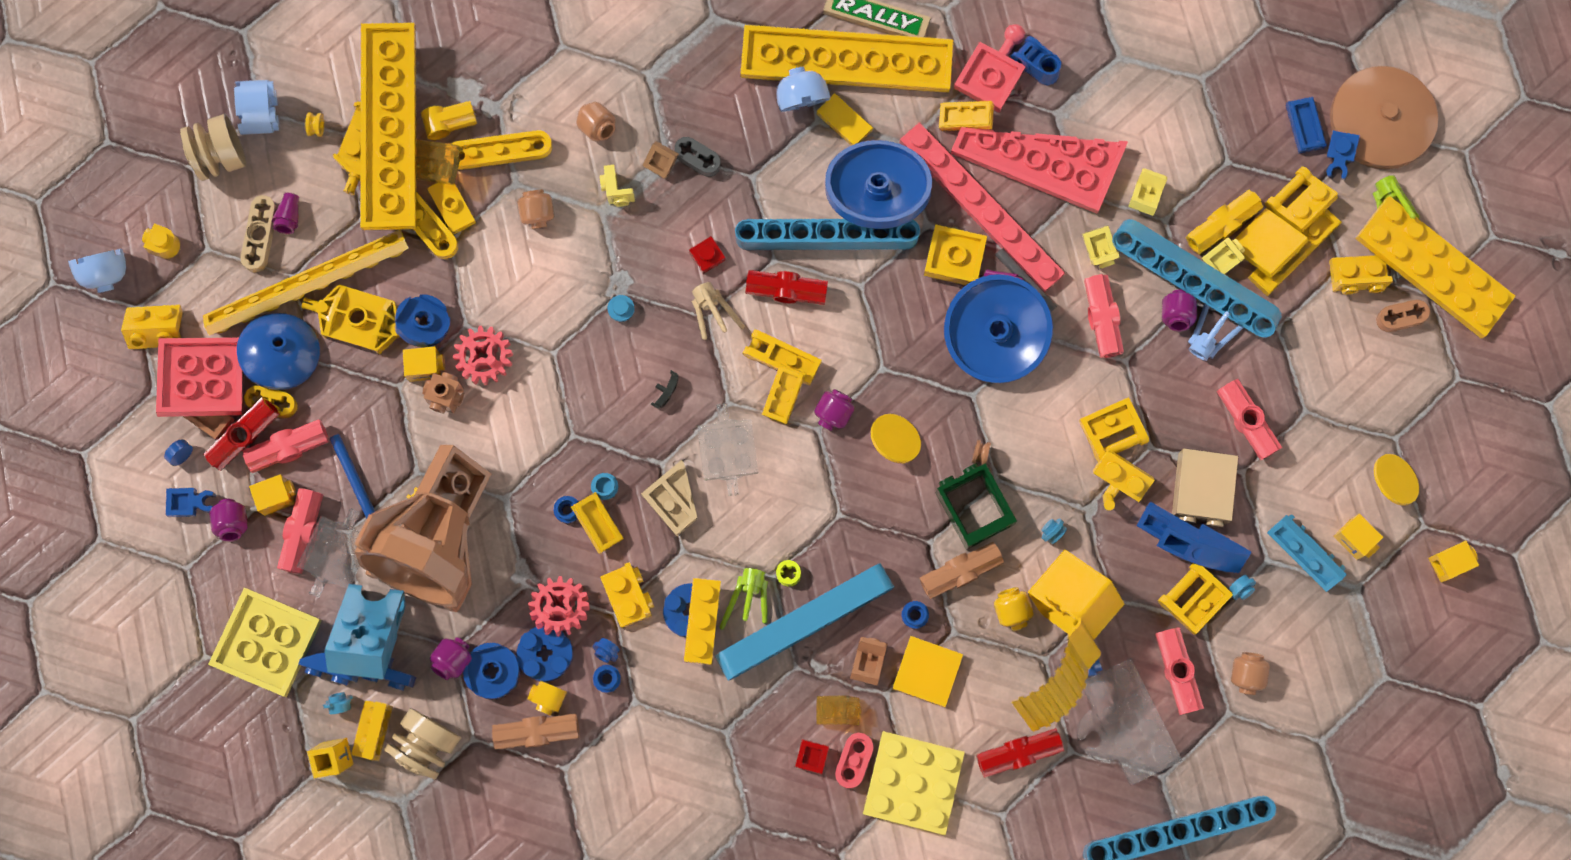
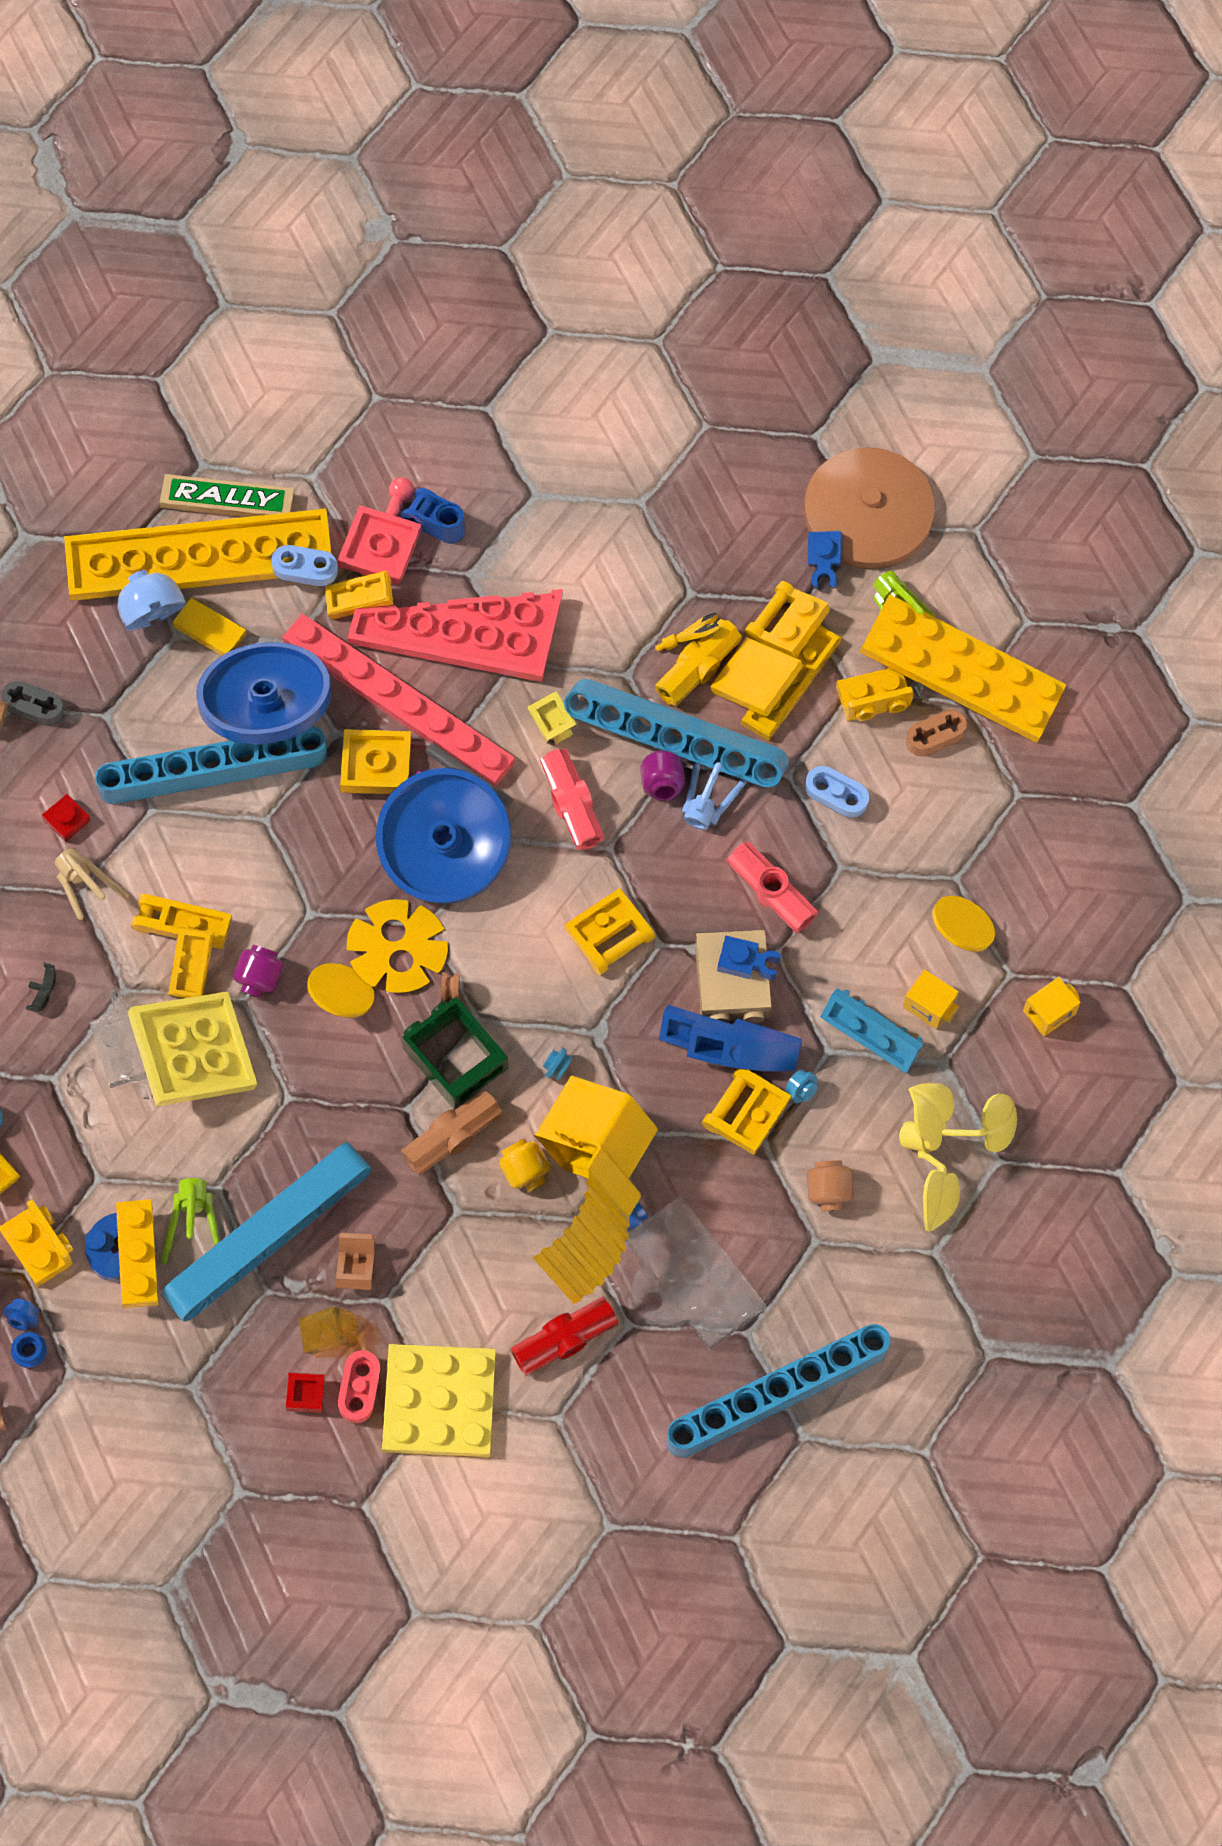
camera: 15 degrees left, 10 degrees down
tan wing [641,460,698,536] -> none
red piece [745,270,828,305] -> none
neon yellow bush [776,560,801,587] -> none
yellow tile [892,636,963,708] -> none
blue plate [901,601,929,629] -> none
yellow plate [1093,449,1155,511] -> none
light yellow bracket [1128,168,1168,216] -> none
coral piece [1155,627,1204,715] -> none
light yellow bracket [1201,237,1245,274] -> none
blue tile [1286,97,1327,154] -> none
none -> light yellow plate [128,992,257,1107]
none -> light blue plate [271,545,338,586]
none -> yellow piece [346,899,448,993]
none -> yellow piece [655,613,720,651]
none -> blue plate [717,935,781,980]
none -> light blue plate [805,766,869,818]
none -> light yellow plant [899,1083,1017,1231]

